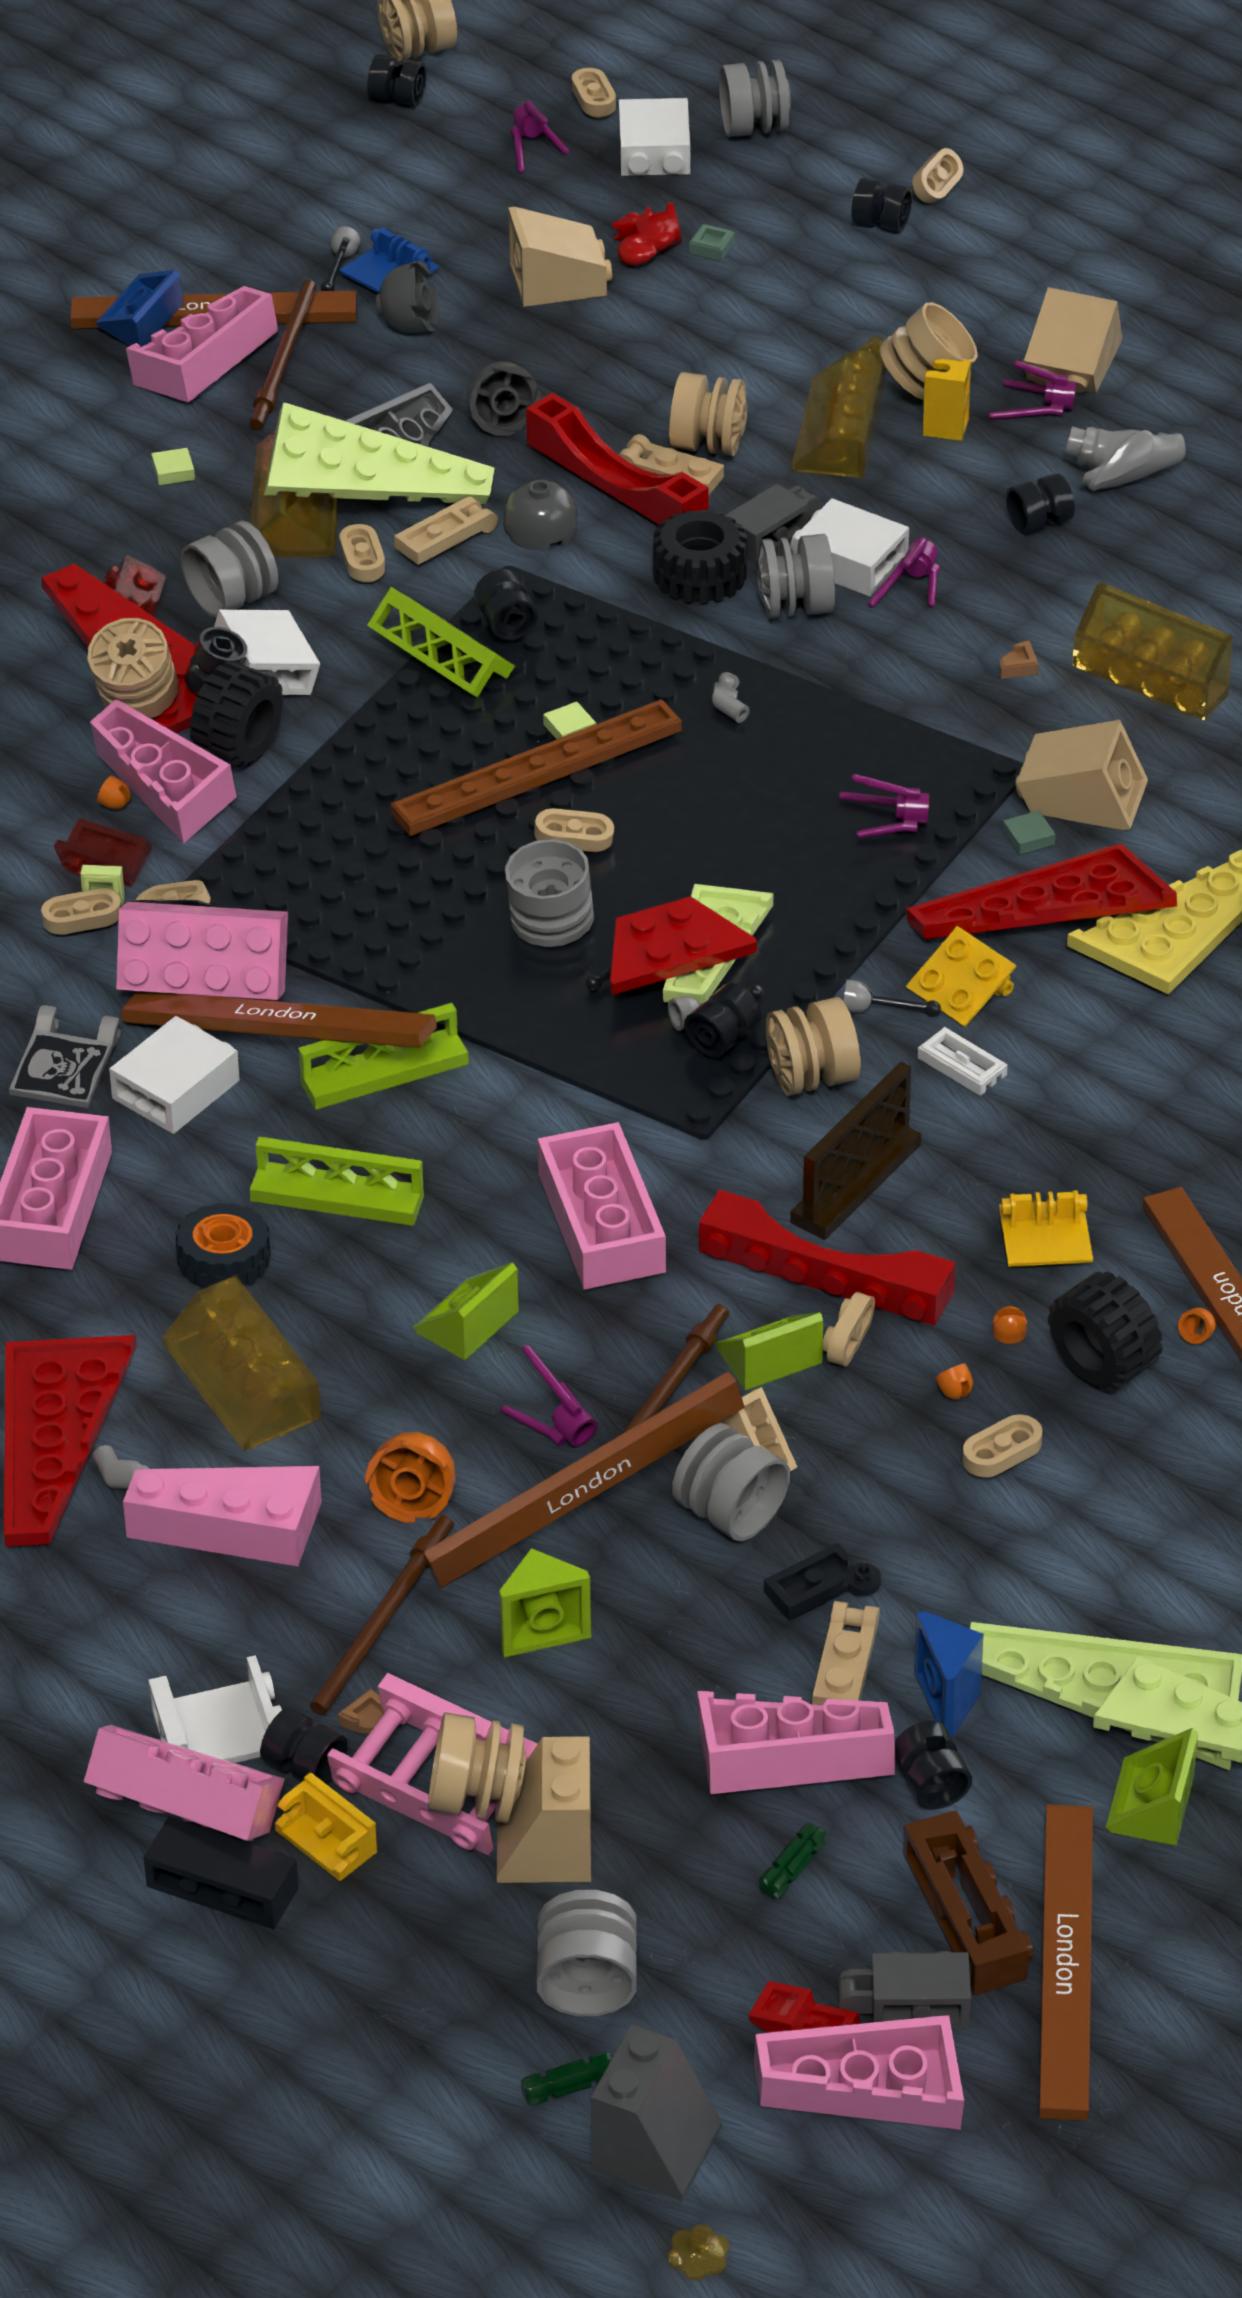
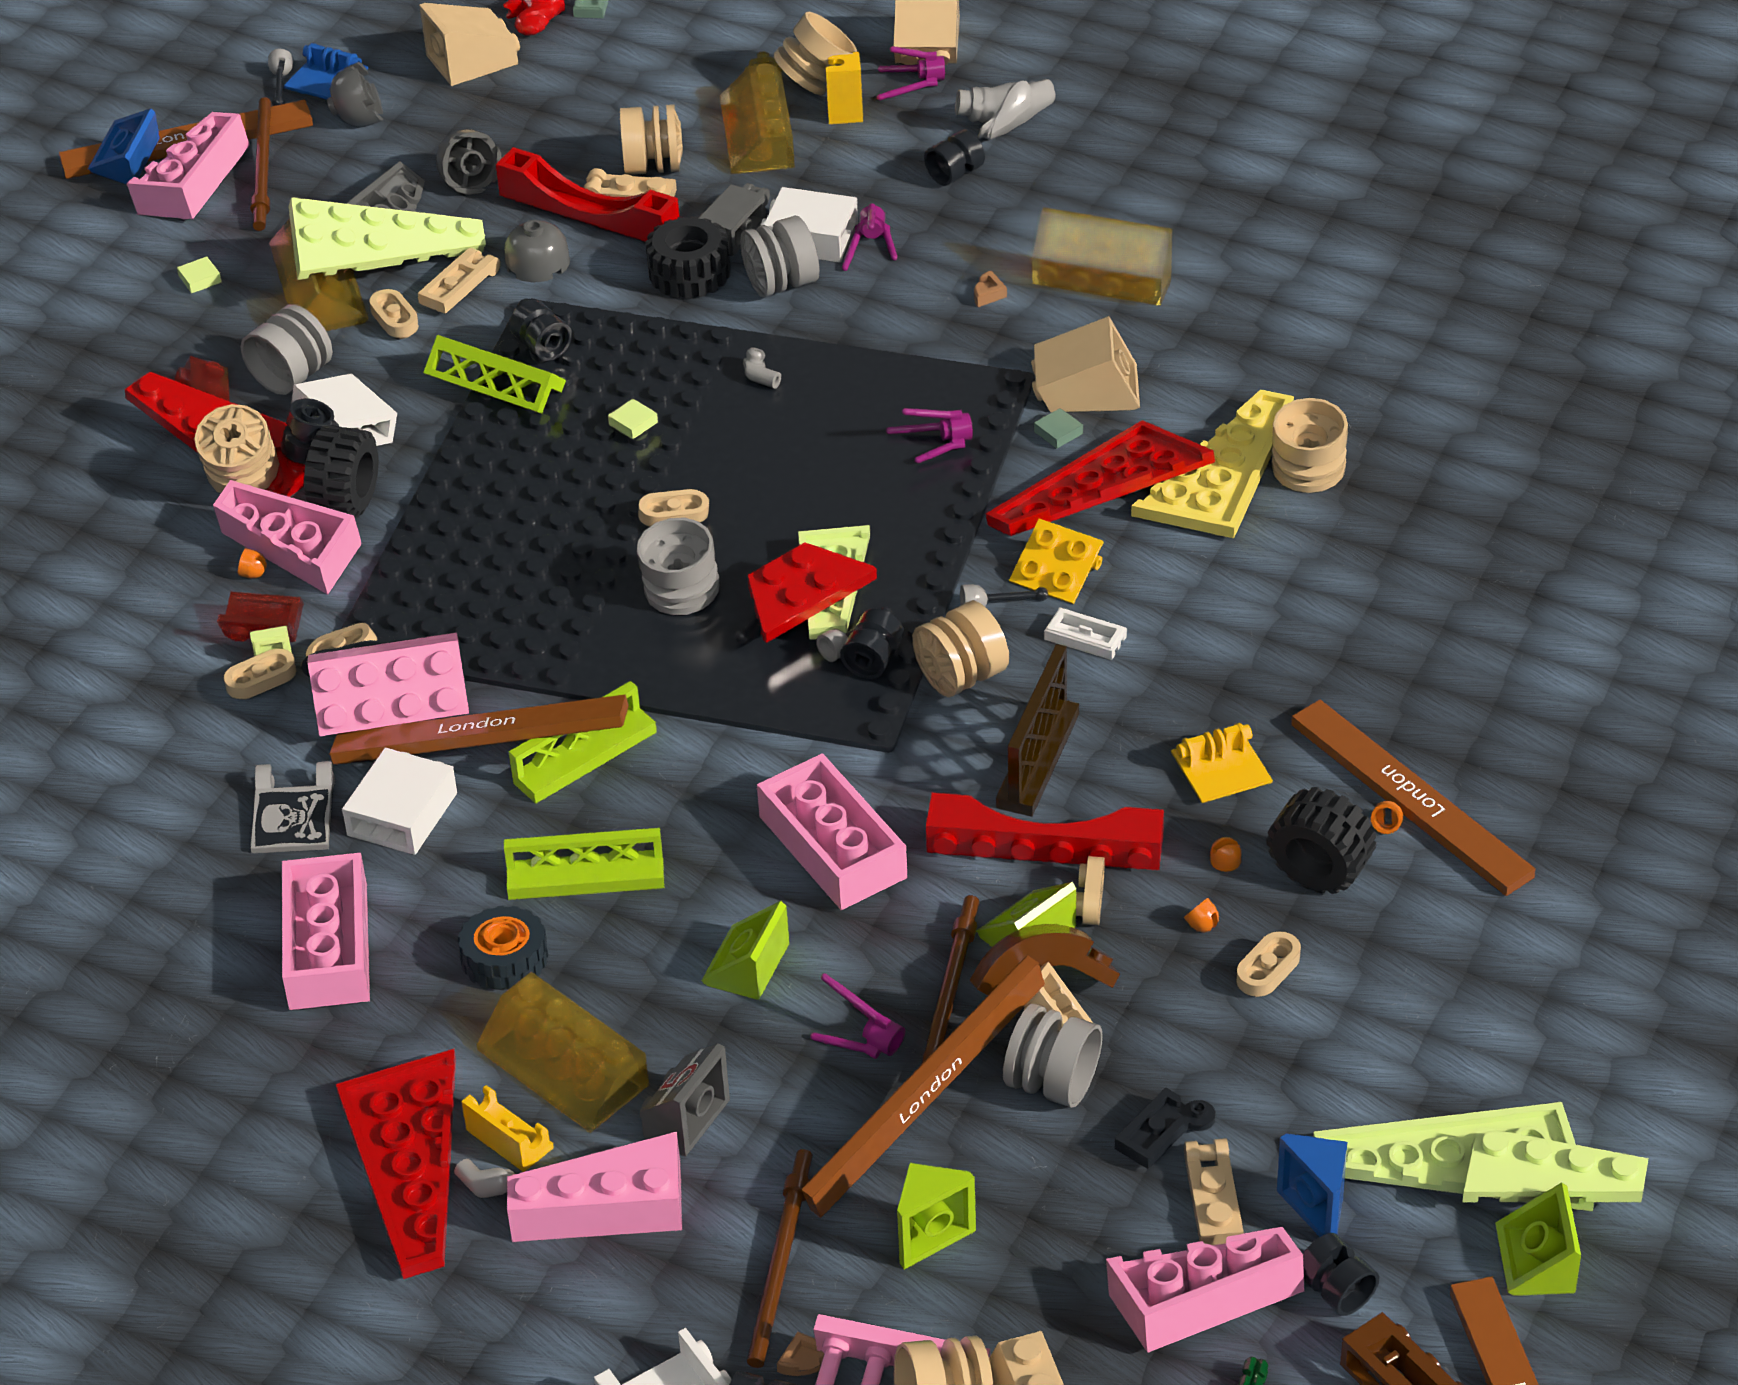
camera: 15 degrees left, 0 degrees up
orange cylinder [365,1432,456,1523] -> none
dark orange tile [391,699,682,836] -> none
none -> yellow hinge [461,1085,554,1172]
none -> dark grey slope [640,1043,730,1157]
none -> reddish brown arch [969,924,1120,995]

